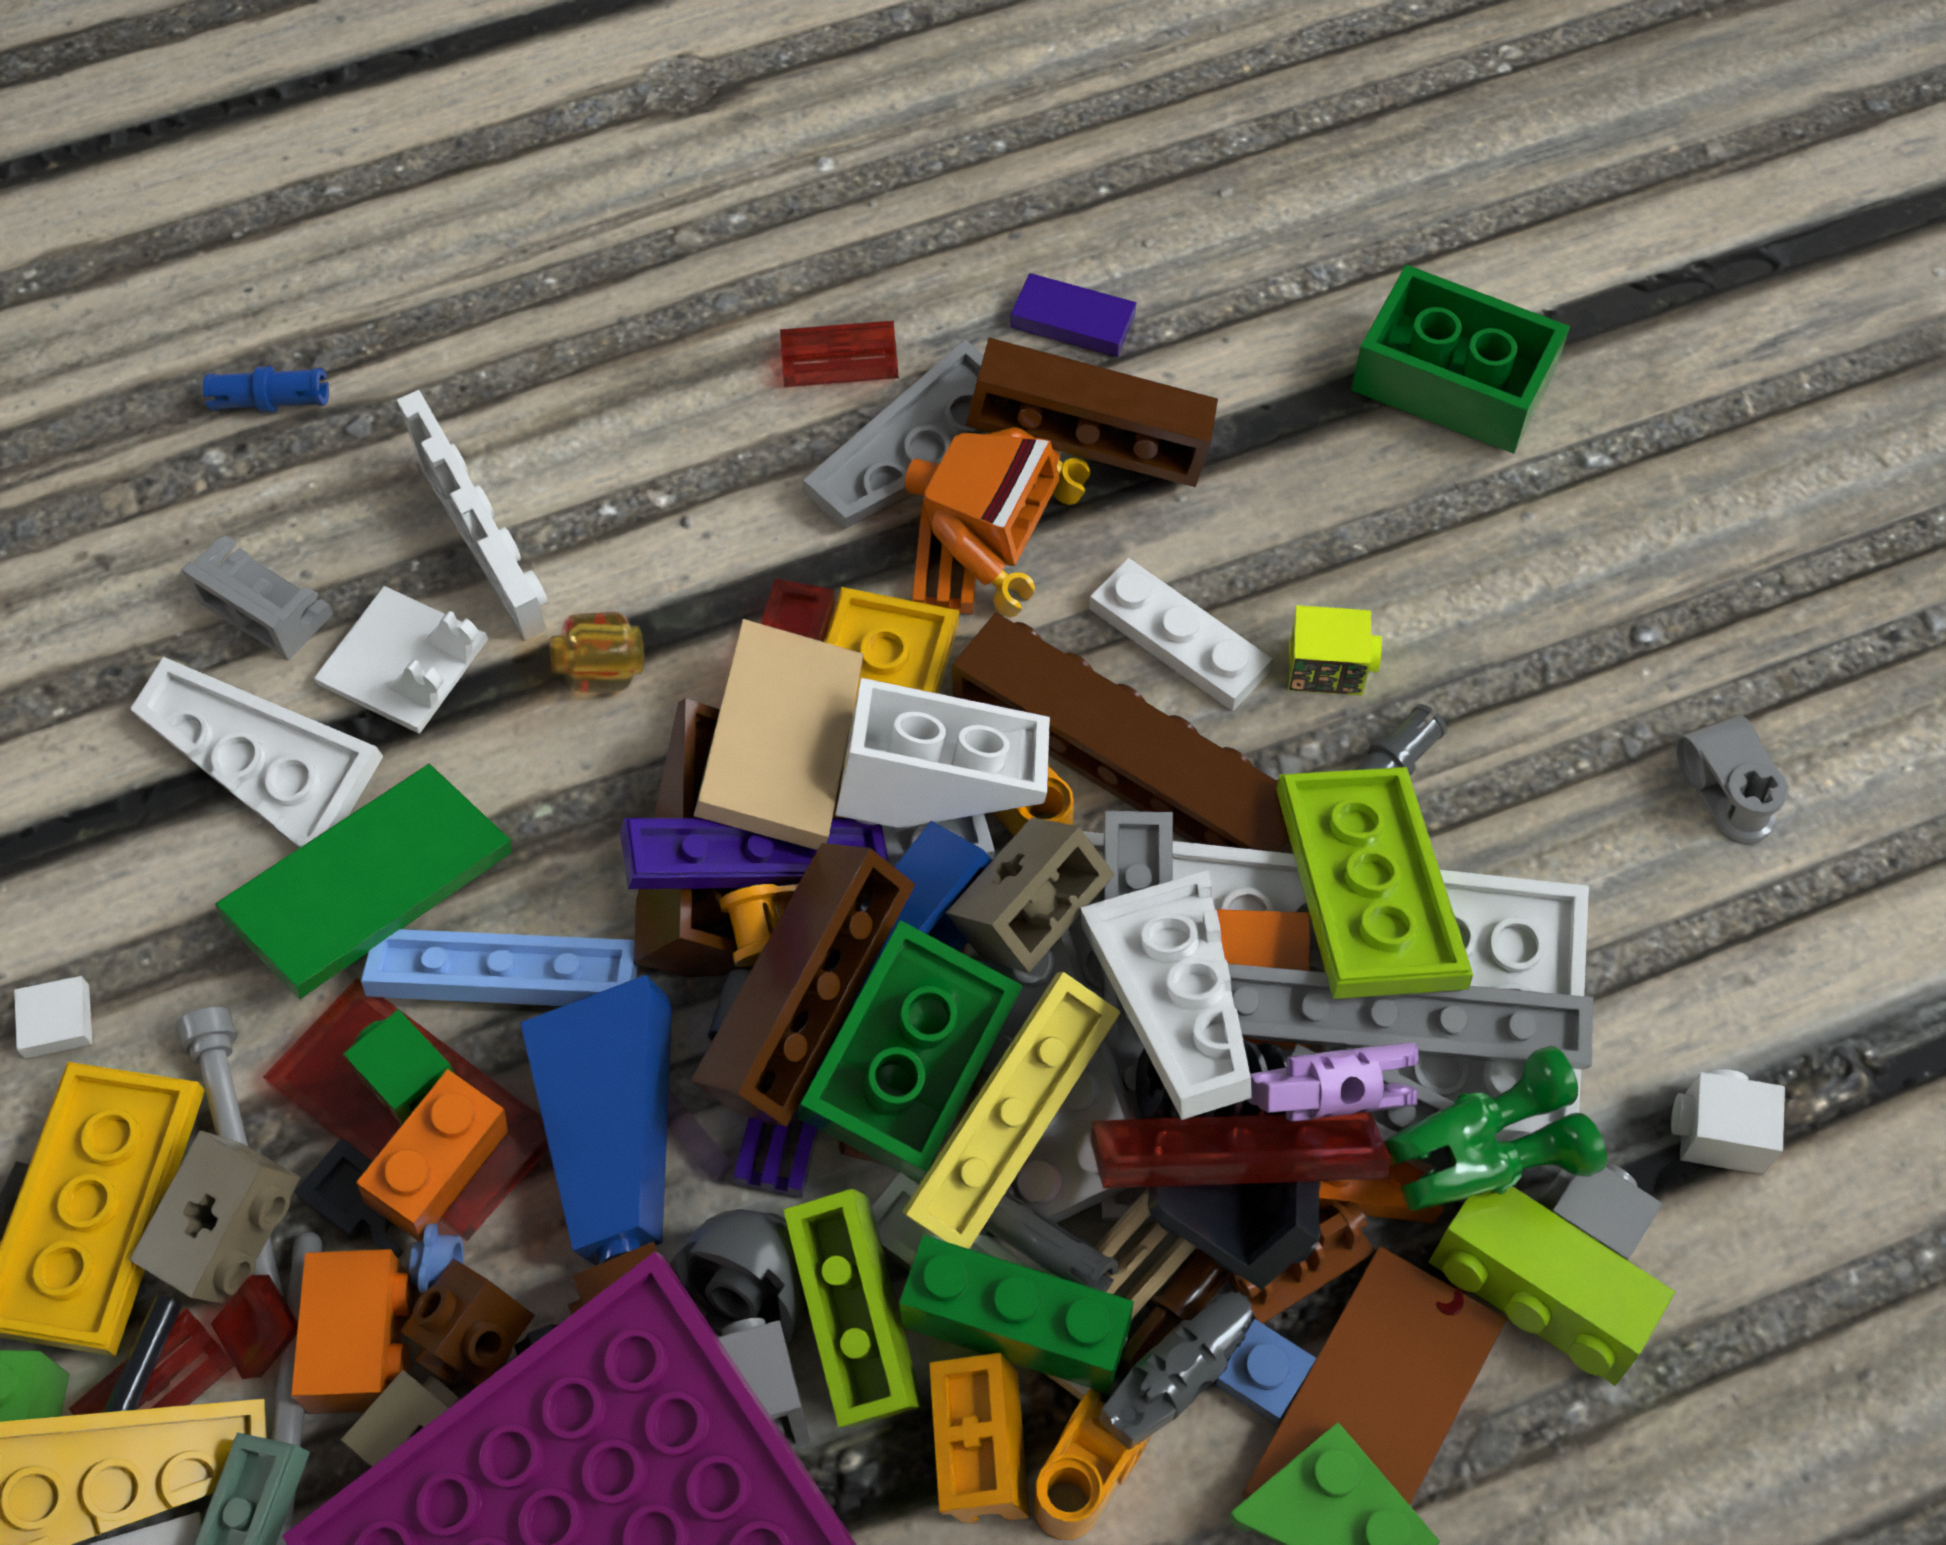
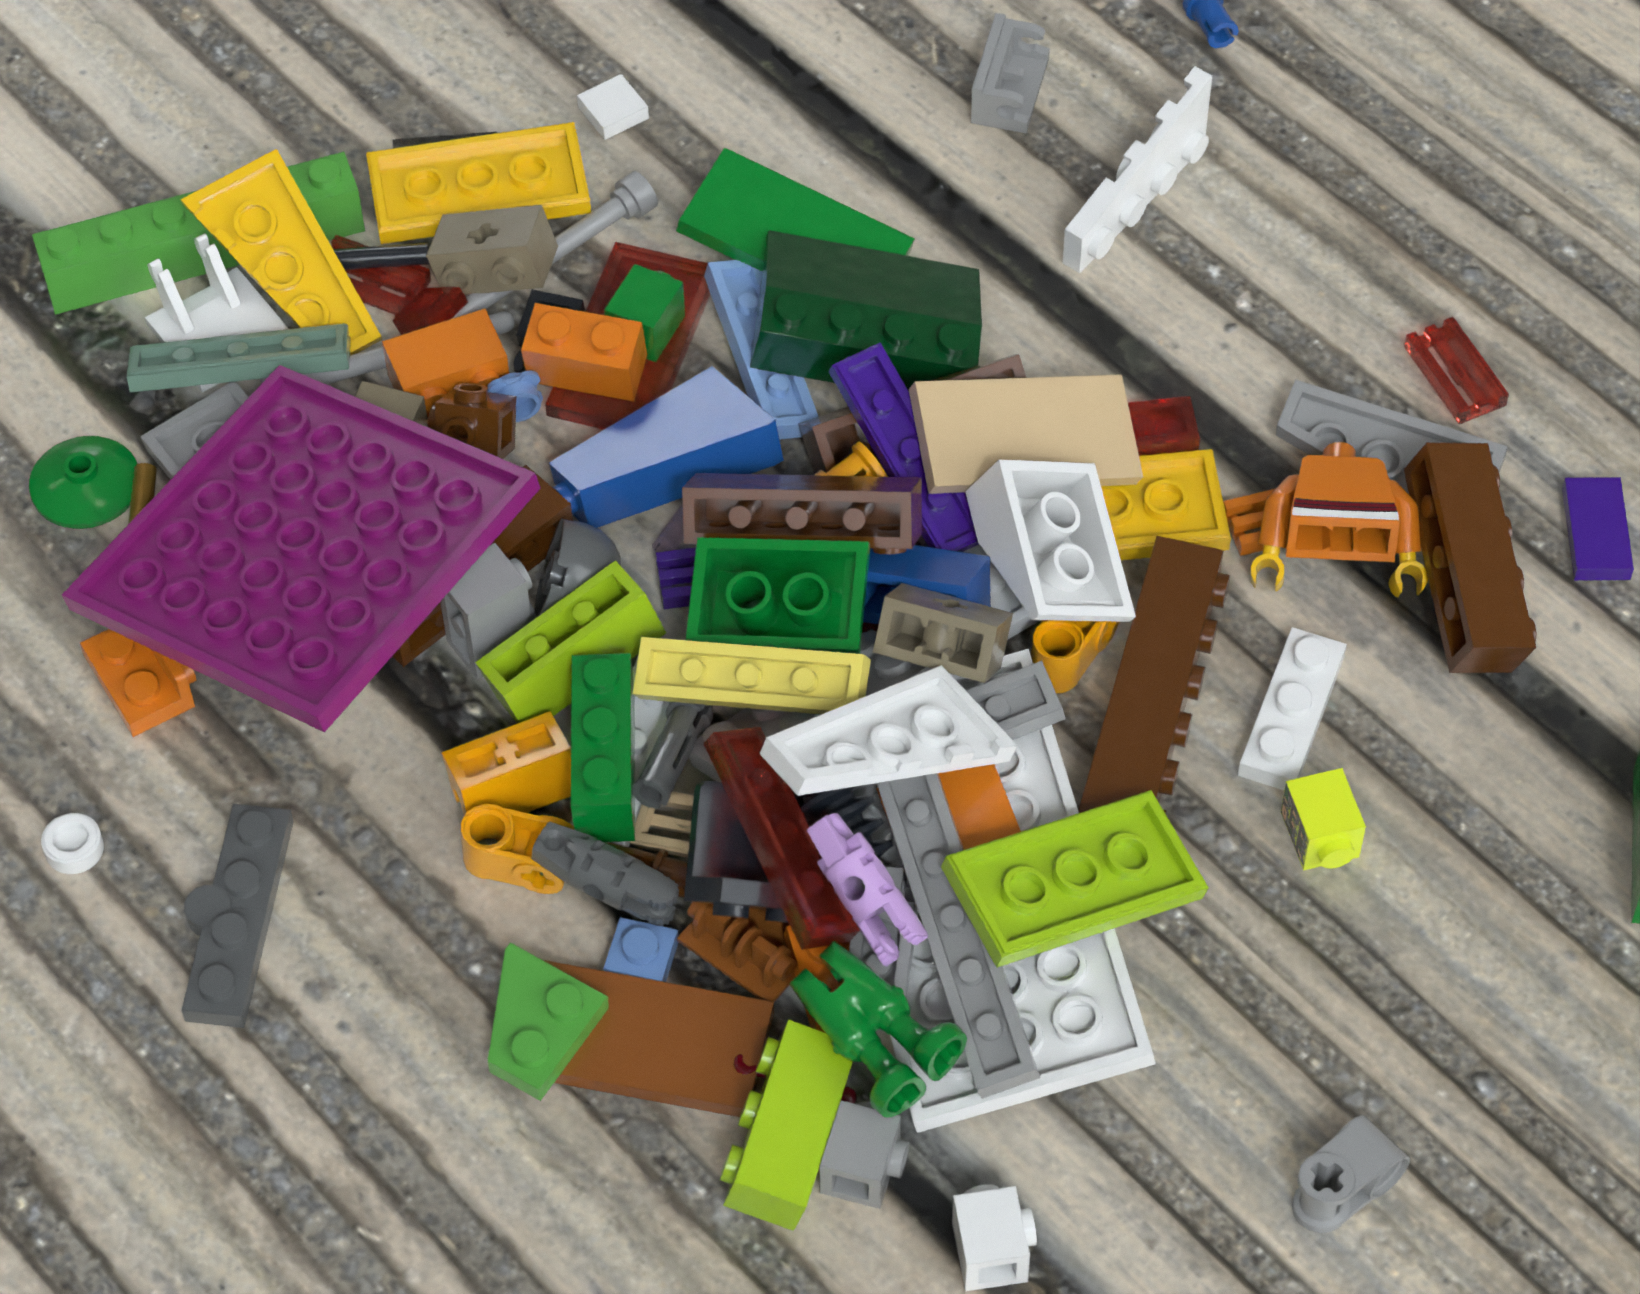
camera: 70 degrees right, 5 degrees down
white wing [131,657,383,848] -> none
white plate [314,586,488,734] -> none
clear yellow head [550,611,644,693] -> none
dark grey pin [1355,704,1447,776] -> none
none -> dark green slope [750,230,982,388]

